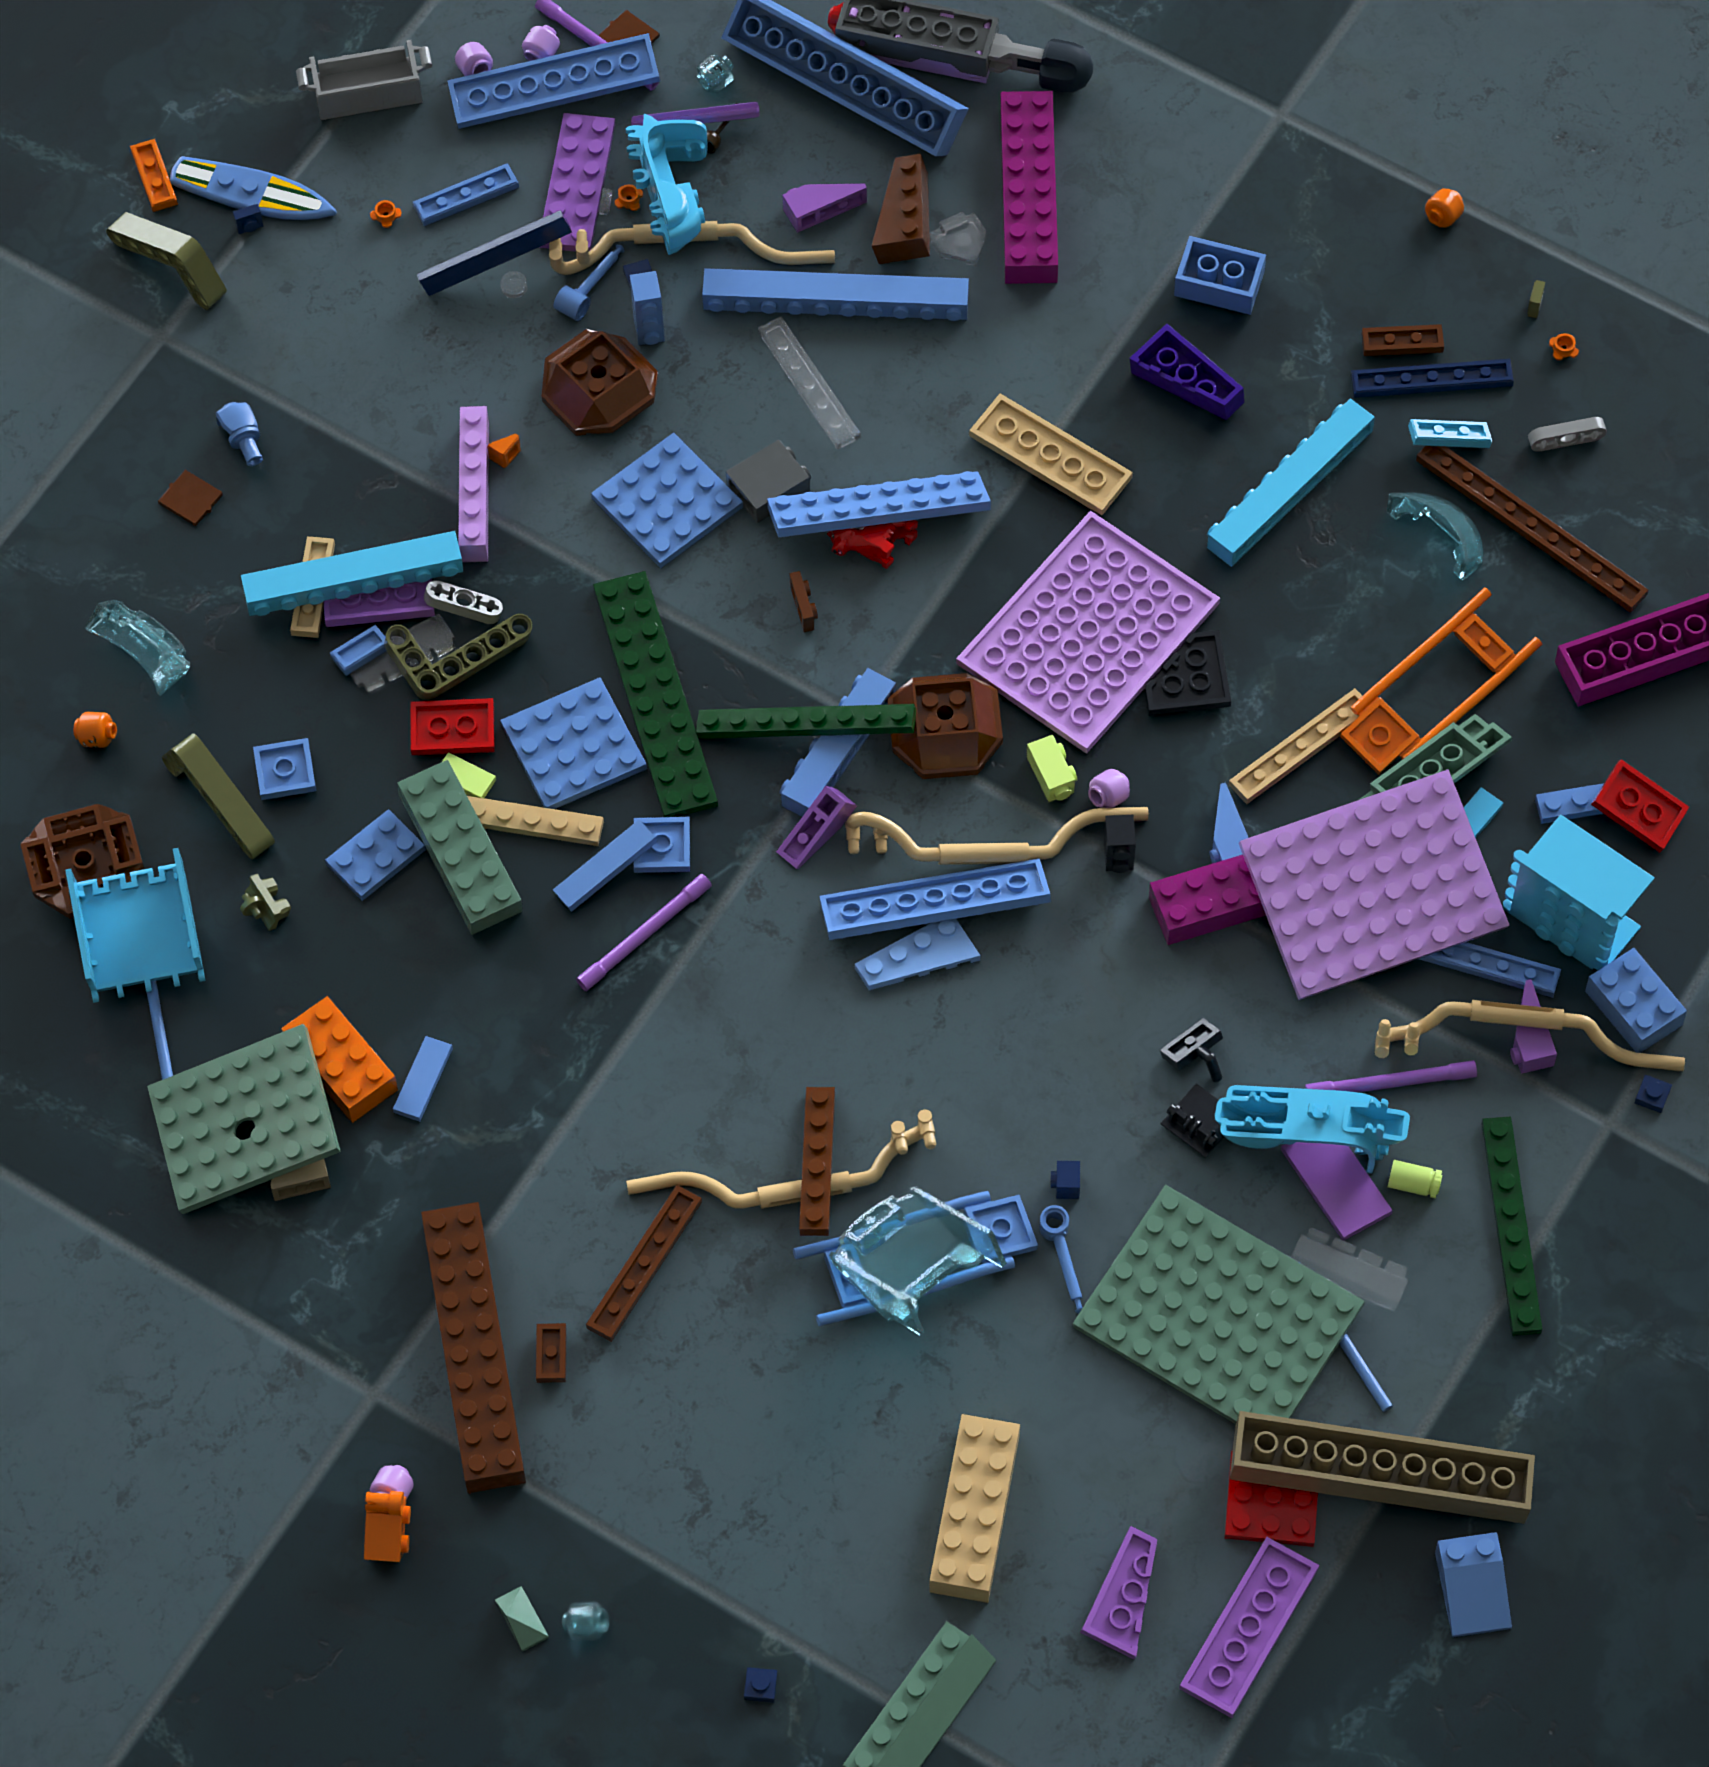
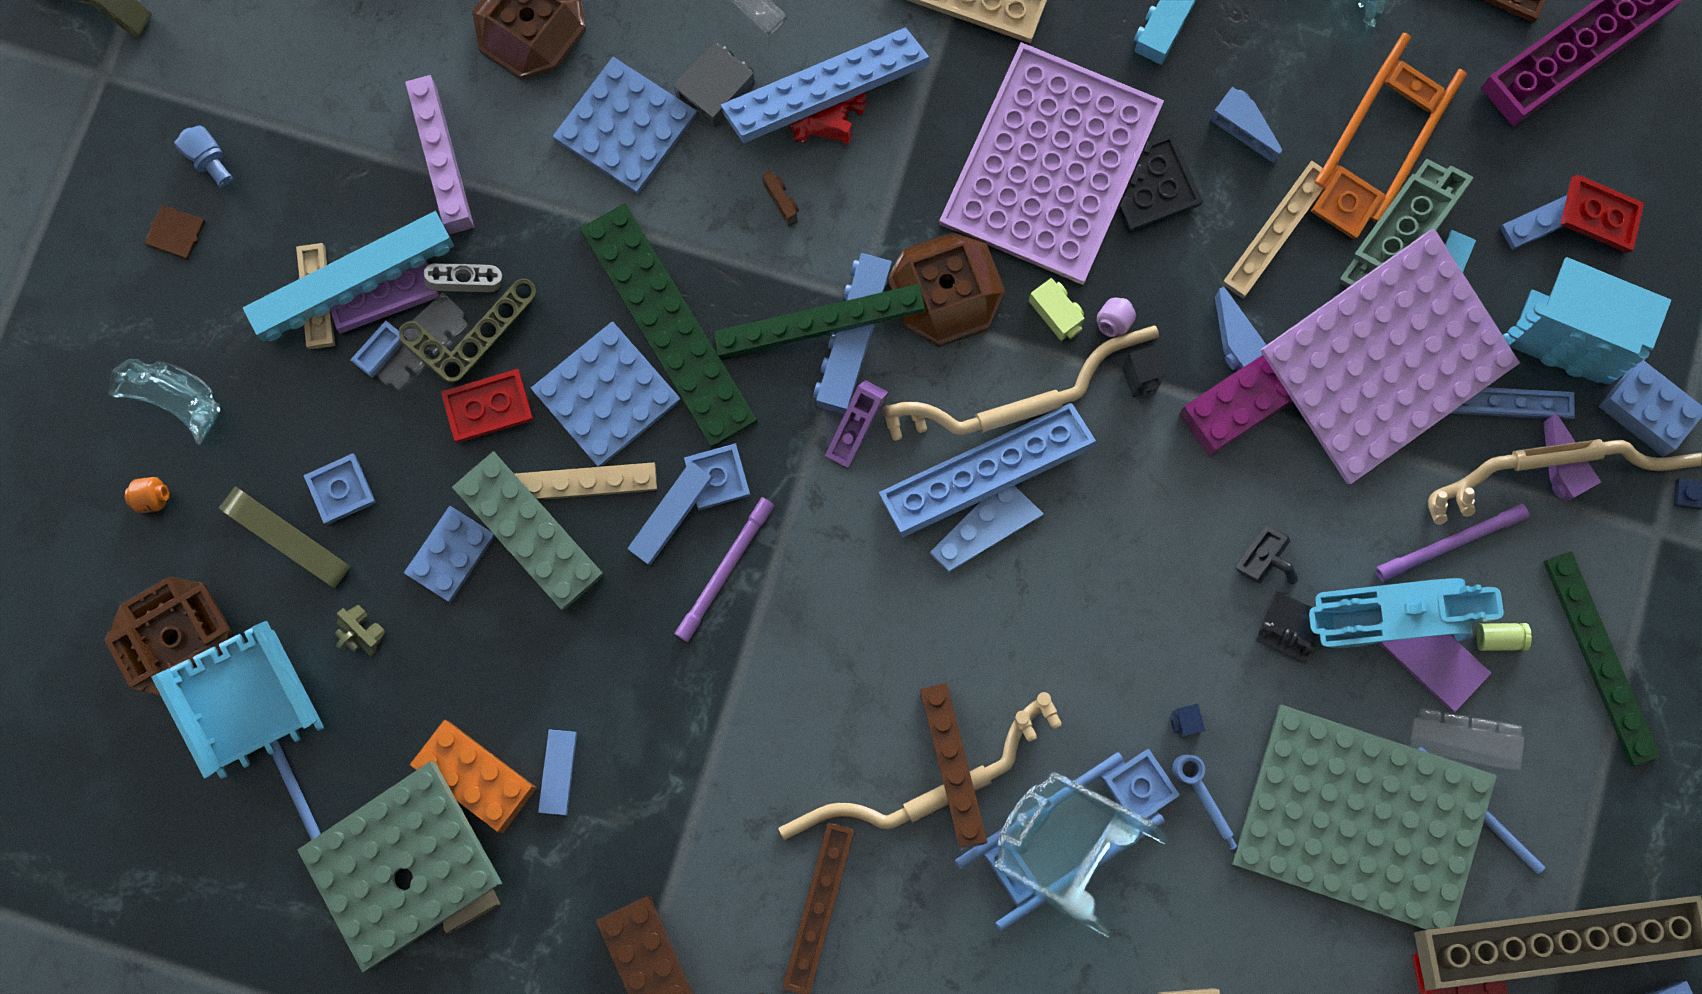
camera: 15 degrees left, 15 degrees up
yellowish green tile [442,752,496,798] -> none
orange slope [487,434,521,468] -> none
none -> medium blue slope [1210,87,1282,163]

